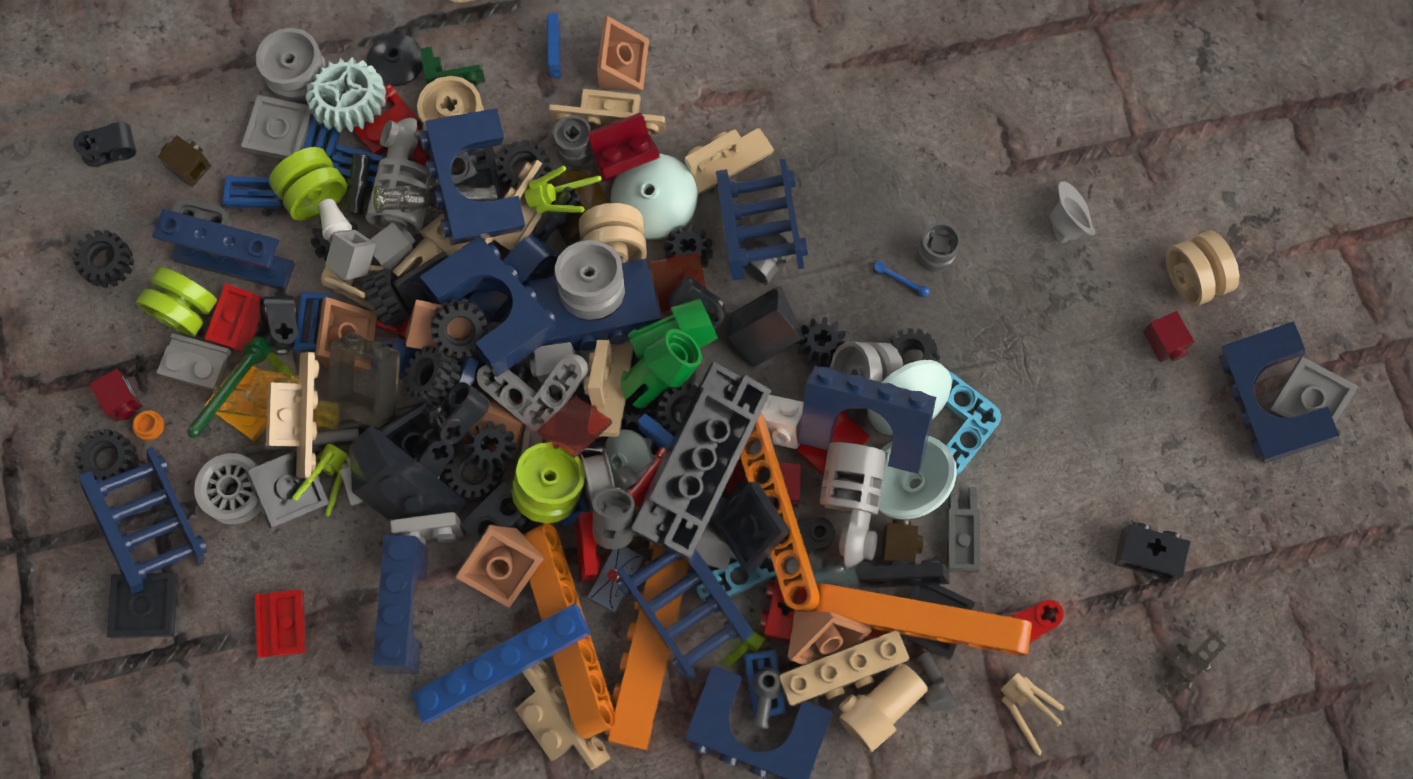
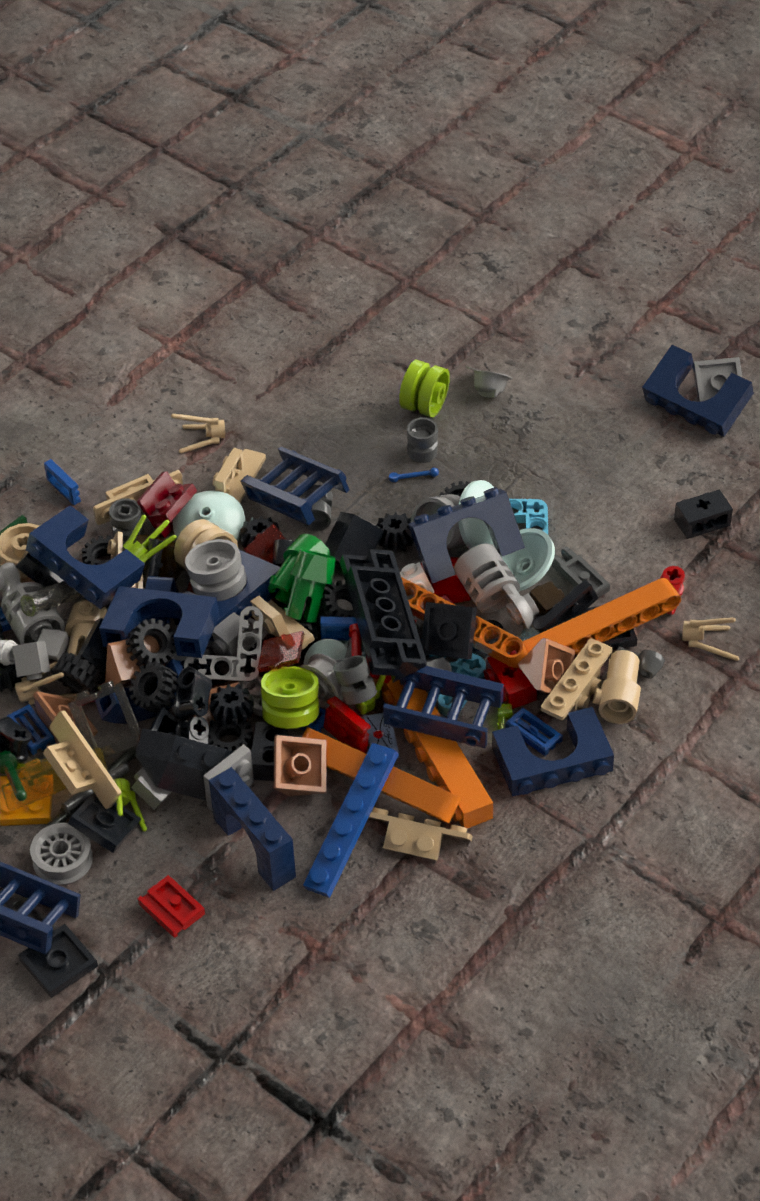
camera: 35 degrees left, 25 degrees down
nougat slope [597,16,649,92] -> none
dark grey bar [752,667,783,729] -> none
dark red brick [1143,311,1195,362] -> none
tan wheel [1166,230,1239,307] -> none
none -> tan plant [171,414,225,453]
none -> lime wheel [399,359,450,418]

